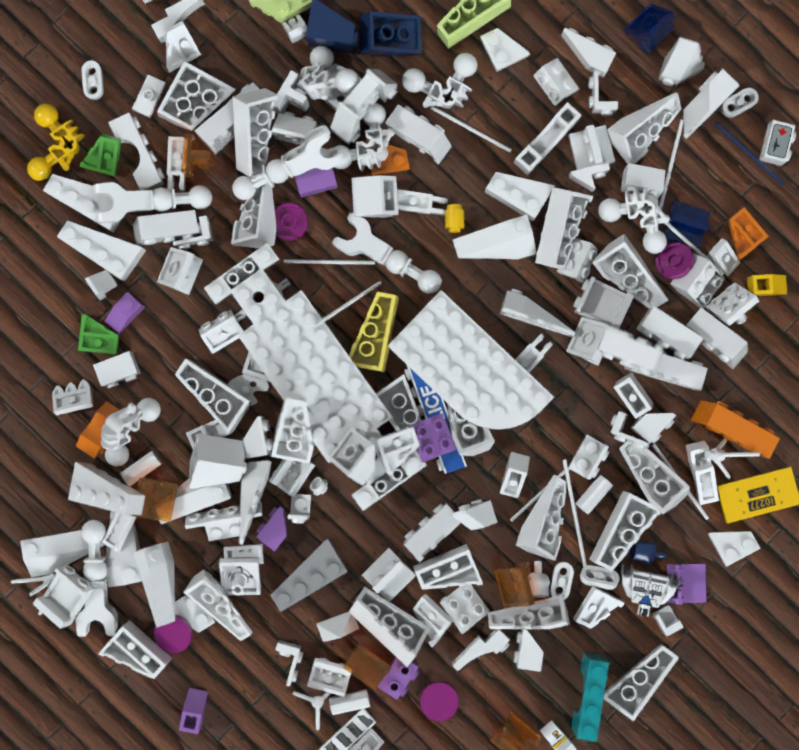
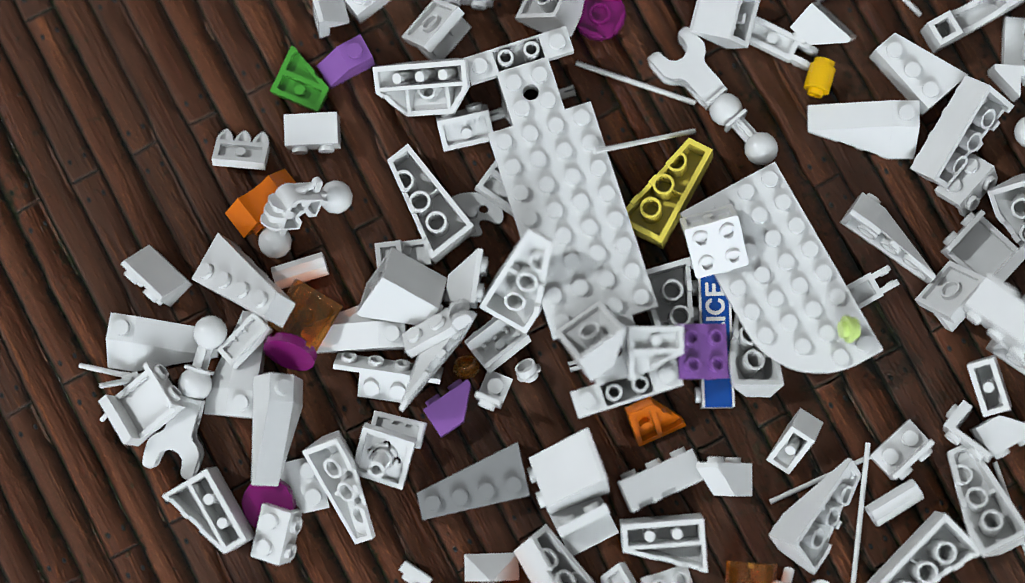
camera: 25 degrees right, 5 degrees down
none -> white slope [121,245,192,307]
none -> white bracket [250,503,303,566]
none -> magenta tile [263,332,317,371]
none -> white wedge [372,58,470,117]
none -> white hinge [402,298,473,358]
none -> clear orange plate [453,355,480,379]
none -> white slope [526,428,610,515]
none -> orange wing [625,397,686,447]
none -> white bracket [679,204,749,278]
none -> white slope [790,2,857,45]
none -> yellowish green plate [837,315,861,343]

